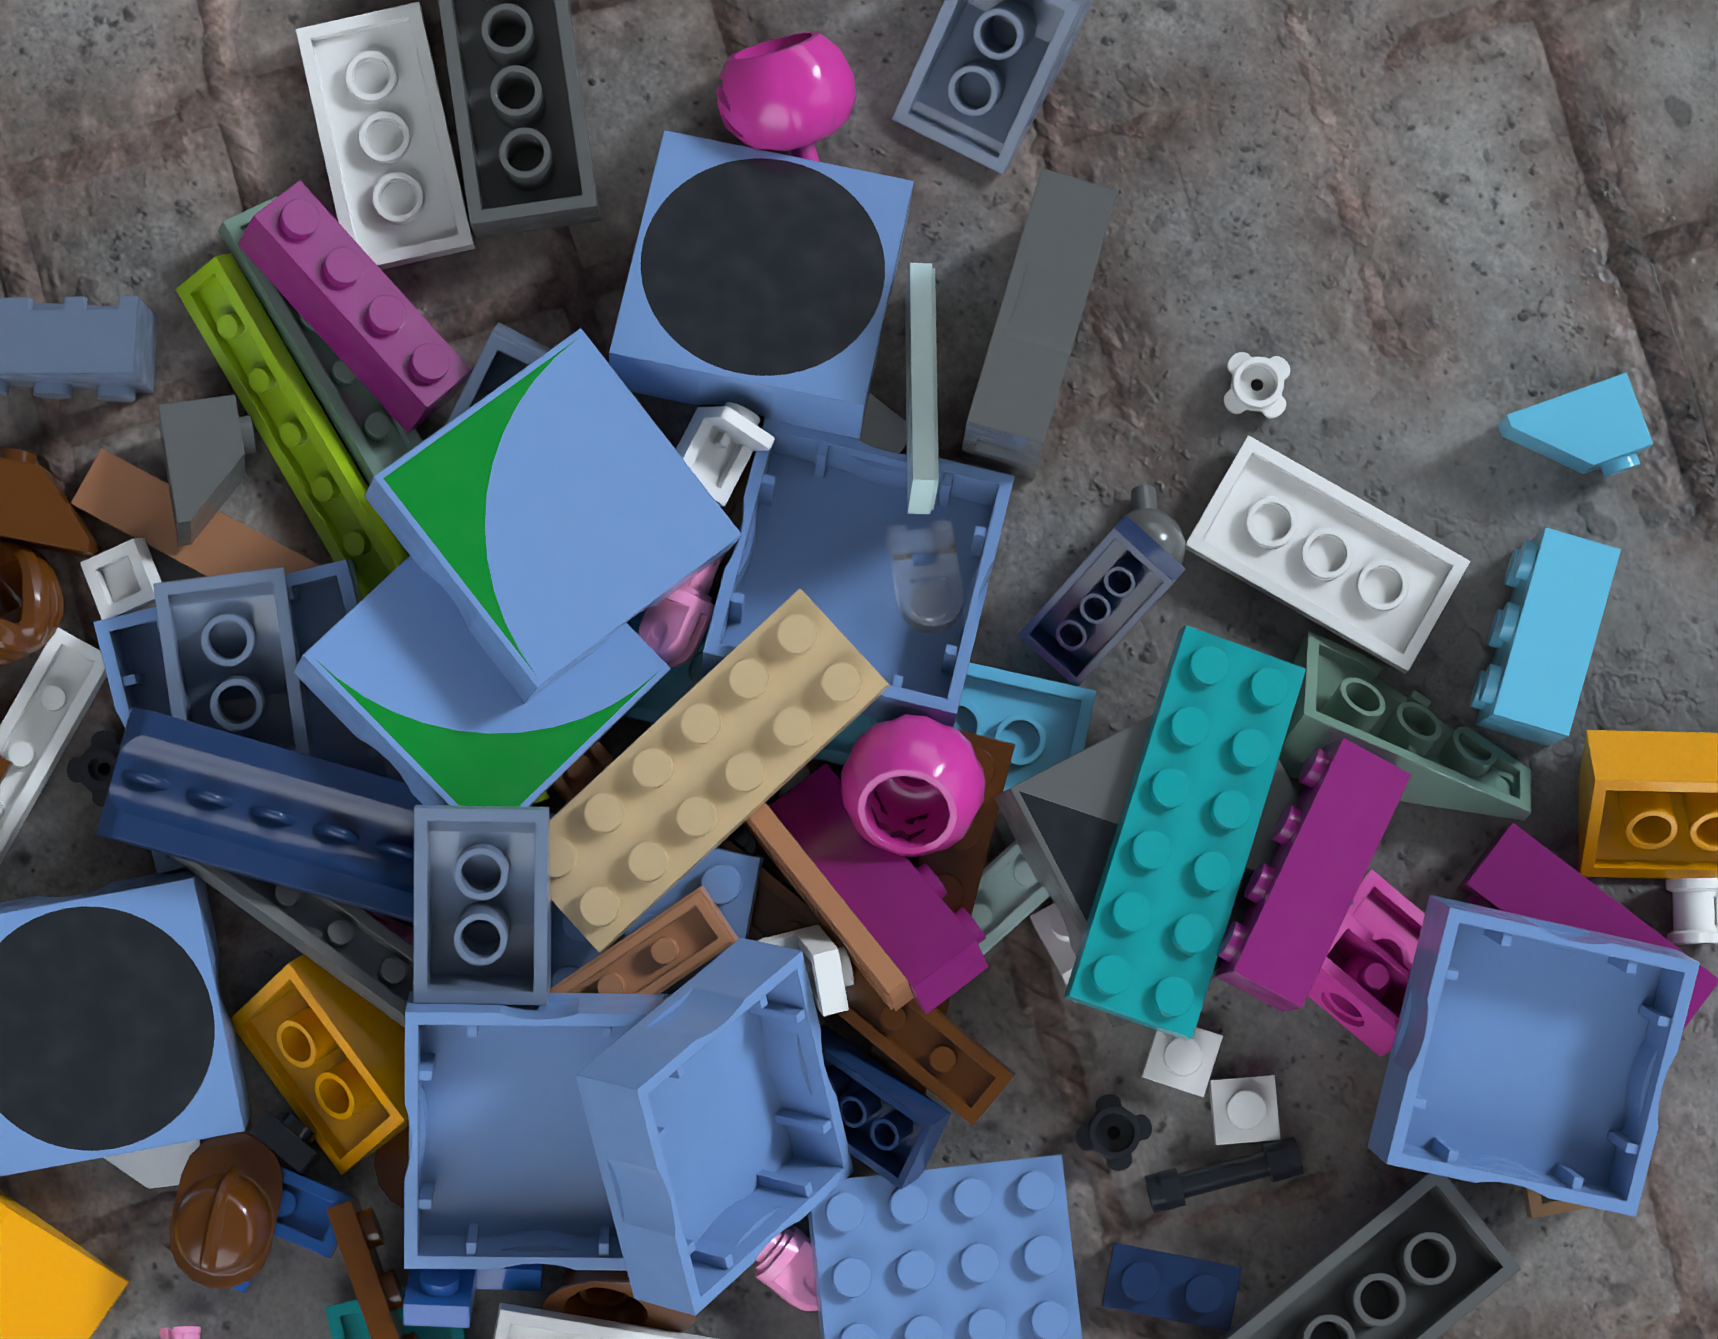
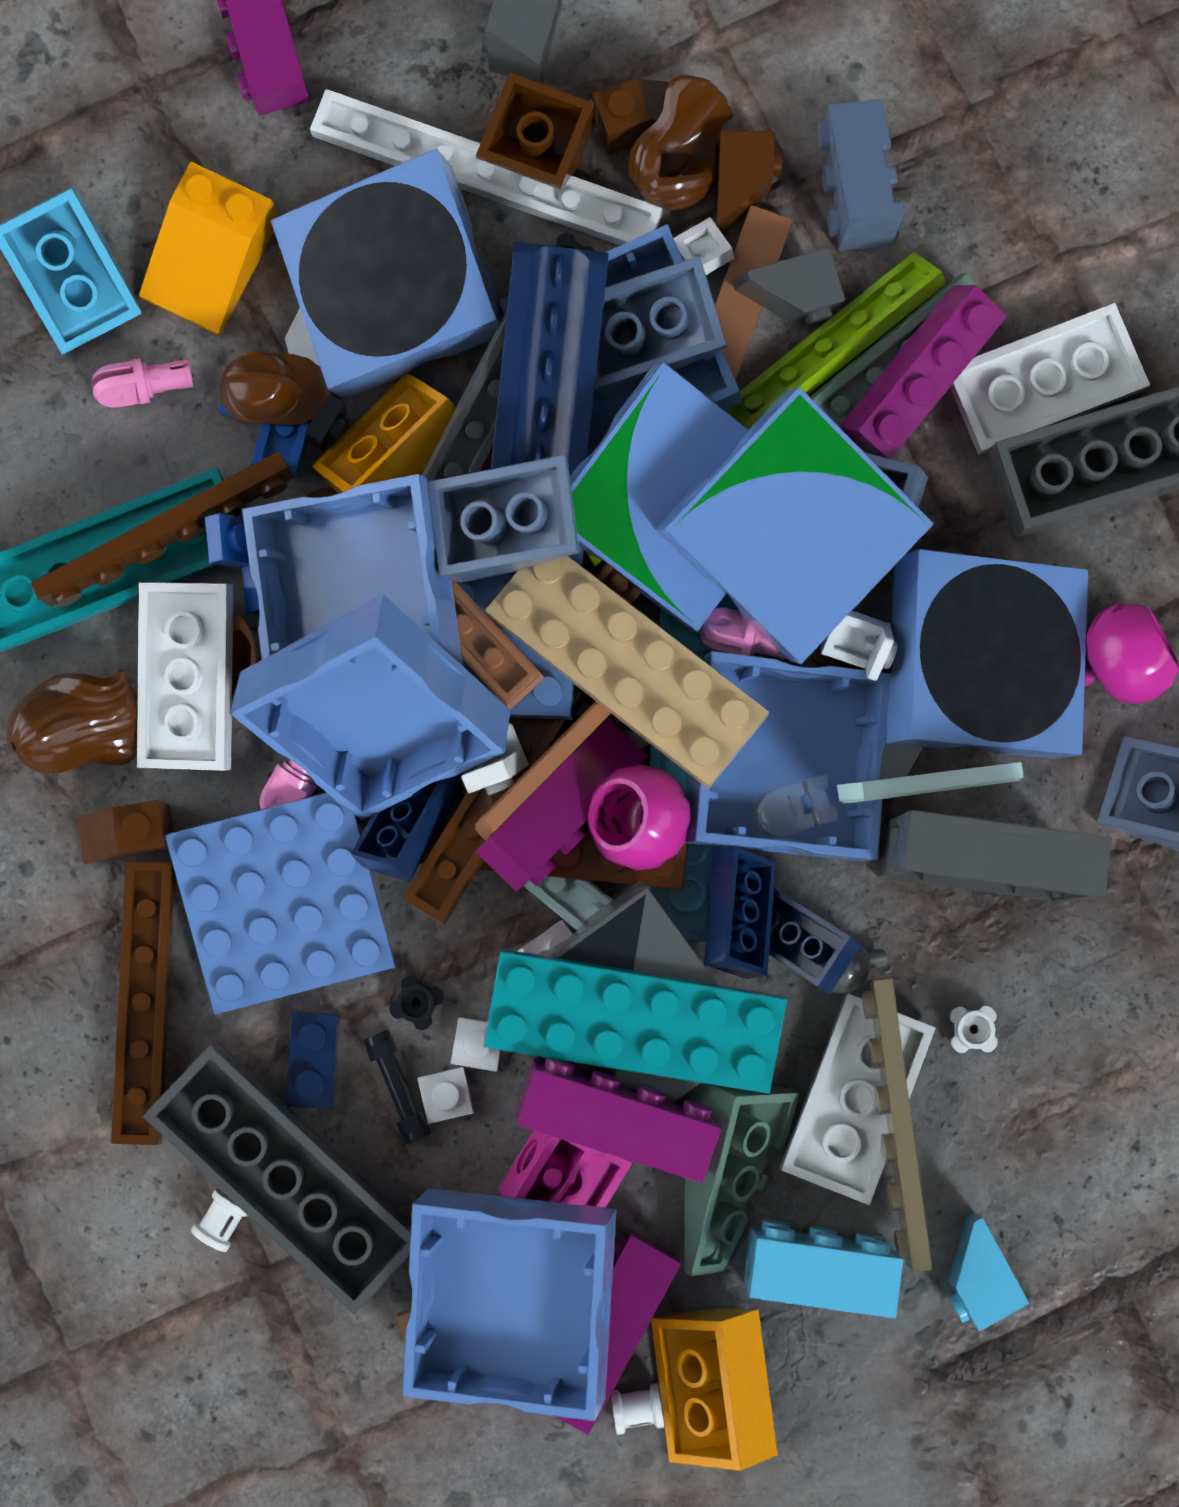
camera: 85 degrees right, 0 degrees up
none -> dark blue piece [704,846,776,979]
none -> dark tan plate [862,978,932,1272]

